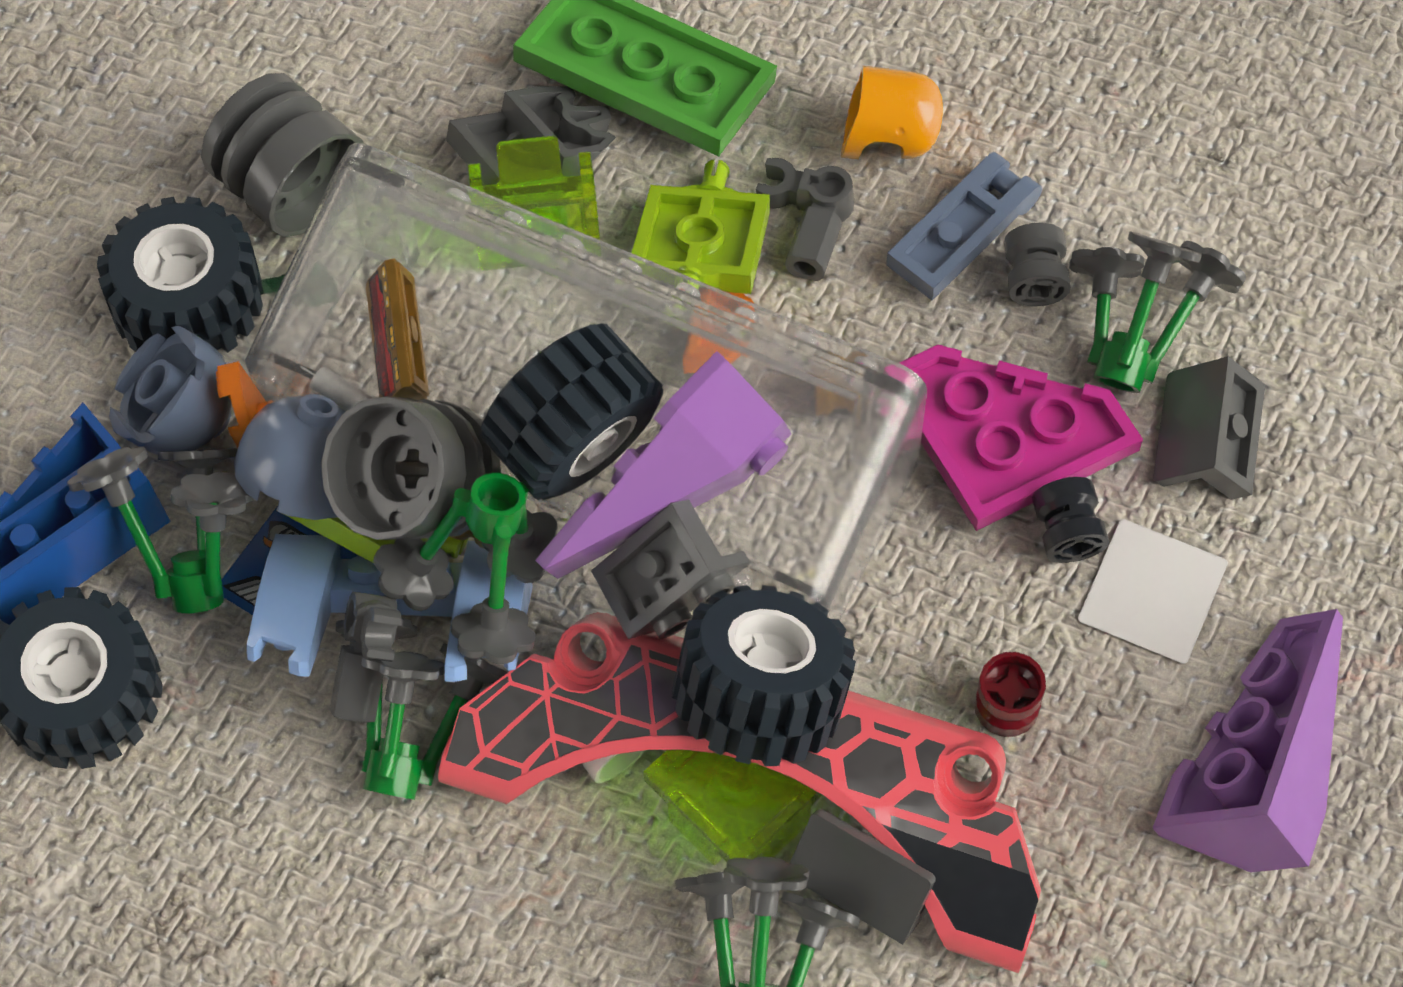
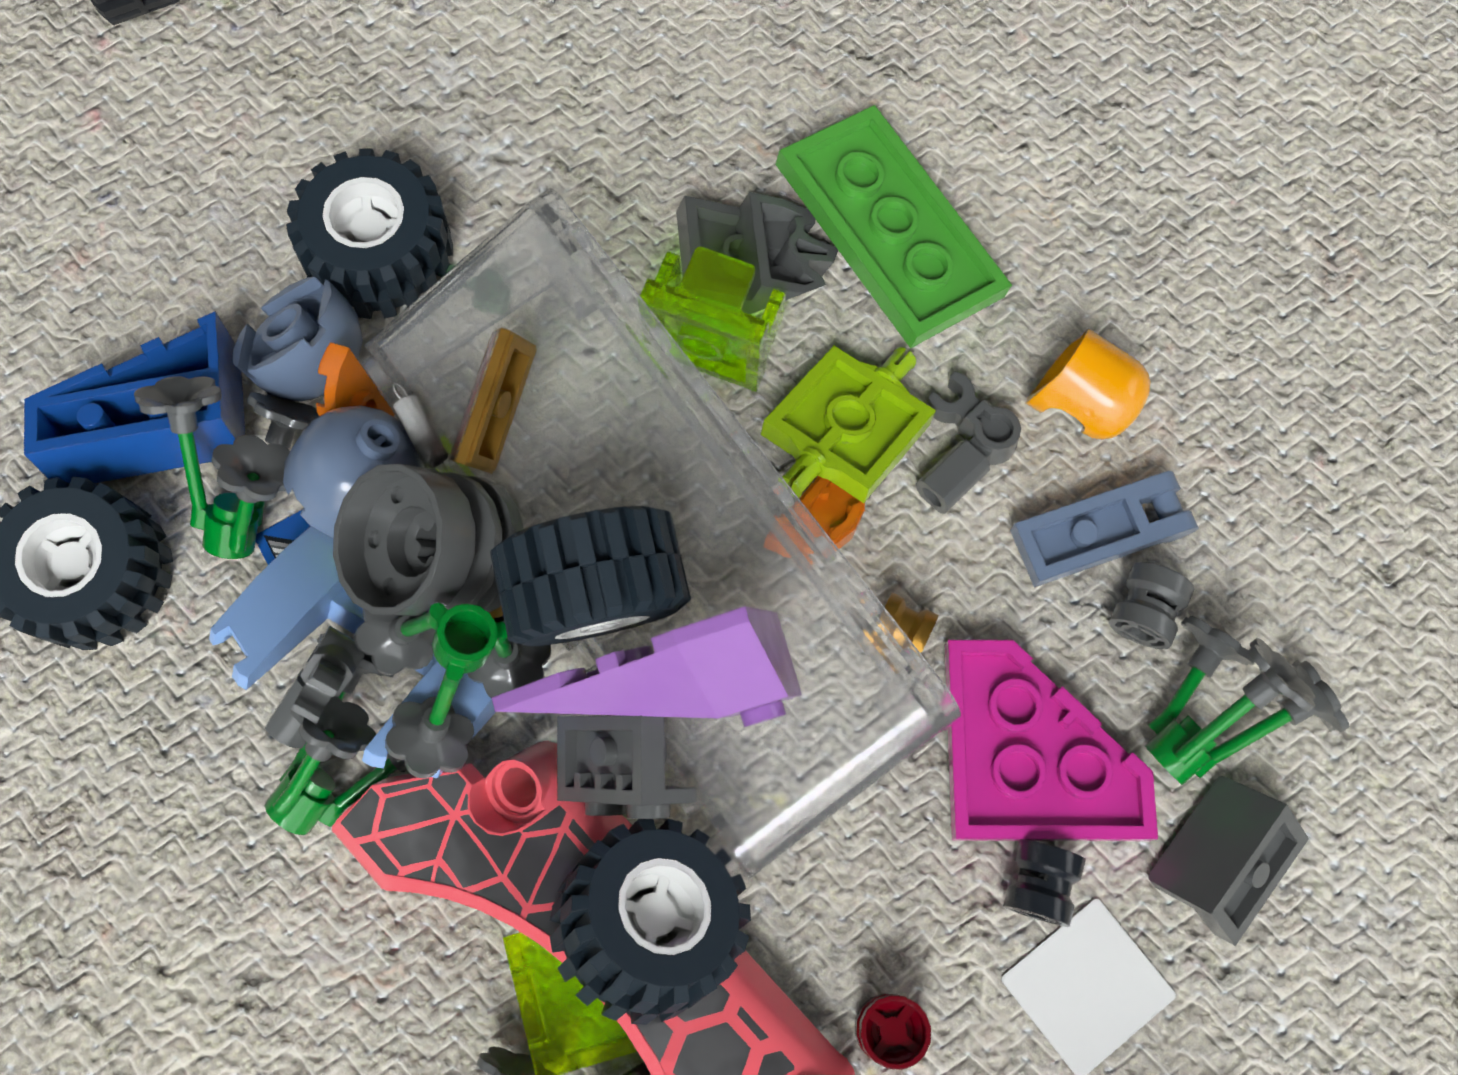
camera: 25 degrees right, 10 degrees up
dark grey wheel [201,73,366,237] -> none

